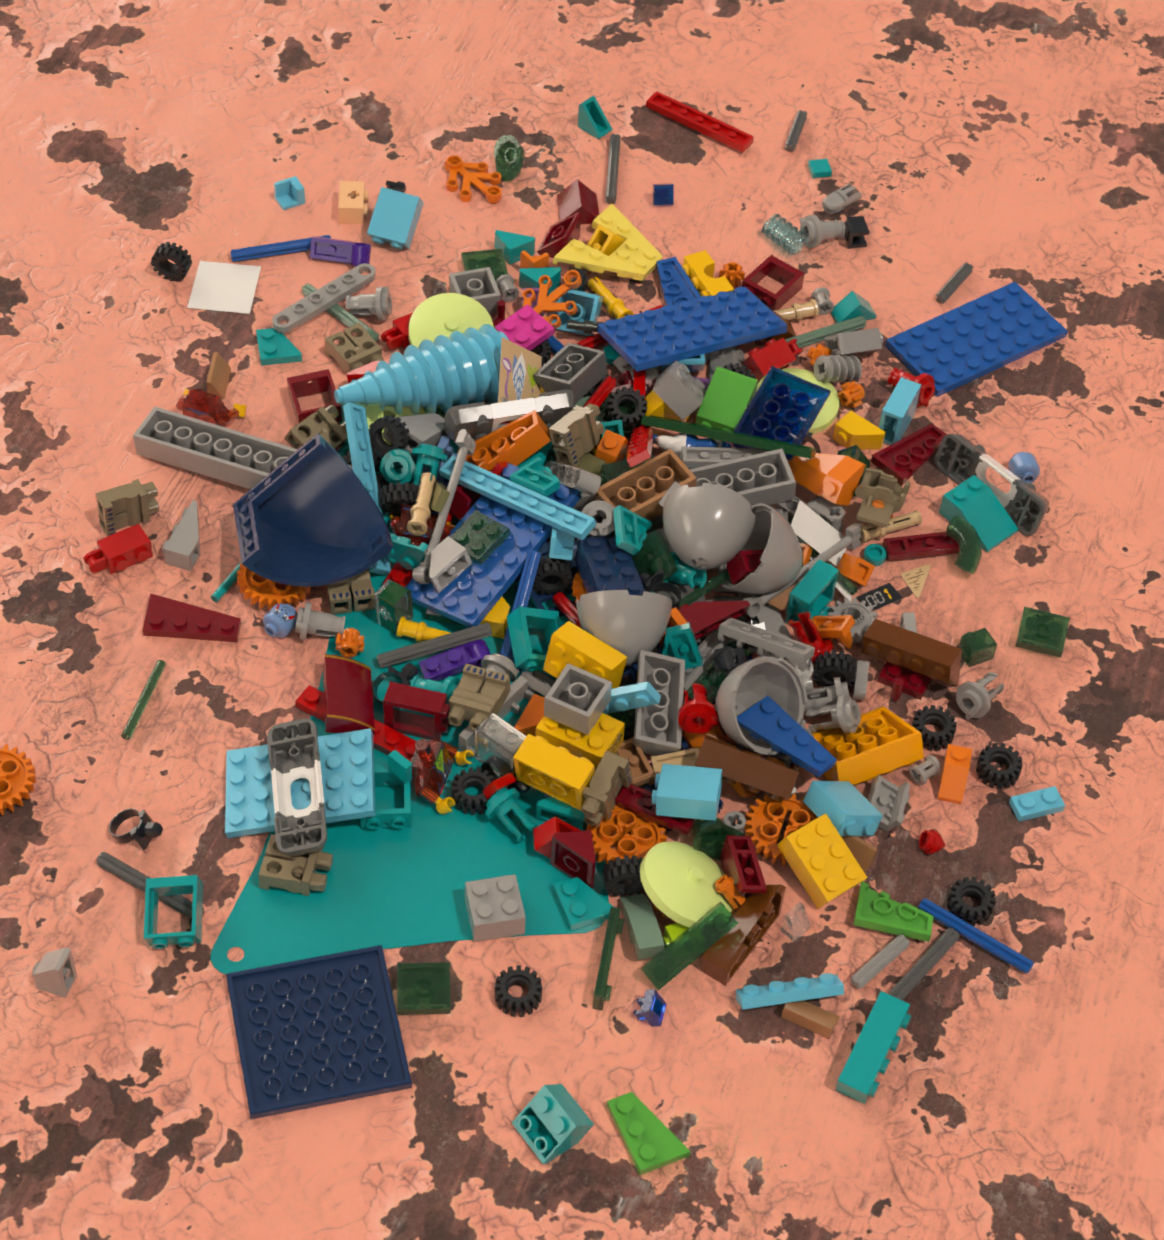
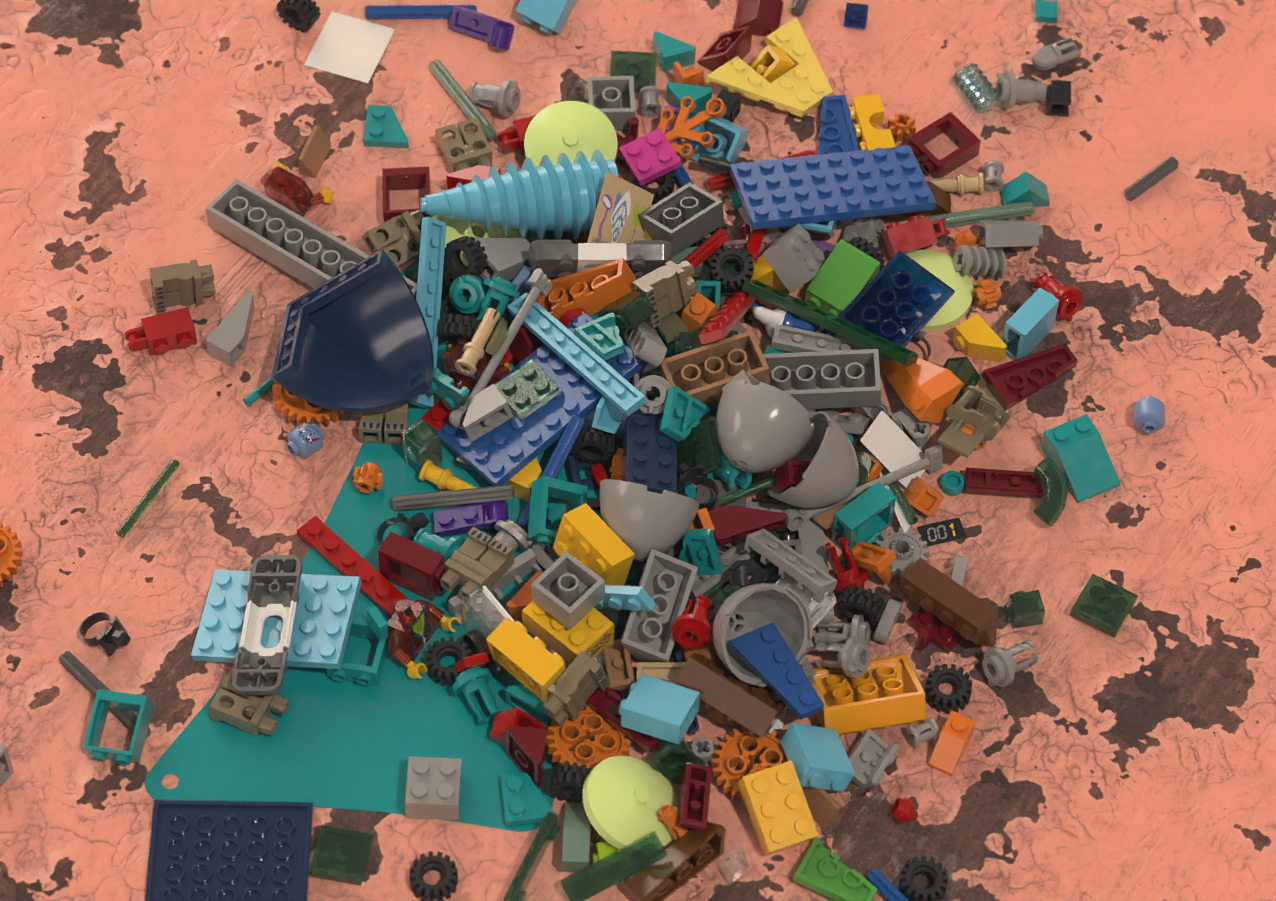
camera: 15 degrees right, 5 degrees up
dark red wing [143,594,241,643] -> none
light grey plate [272,264,376,333] -> none
light grey piece [295,602,346,640] -> none
dark red slope [323,654,375,735] -> none
yellow pin [588,277,634,319] -> none
tan pin [860,510,922,544] -> none
blue plate [885,282,1068,397] -> none
tan sticker [901,564,931,598] -> none
dark grey piece [935,434,1049,536] -> none
black tyre [976,743,1023,790] -> none
medium azure plate [1009,786,1065,822] -> none
none -> clear green slope [601,292,656,329]

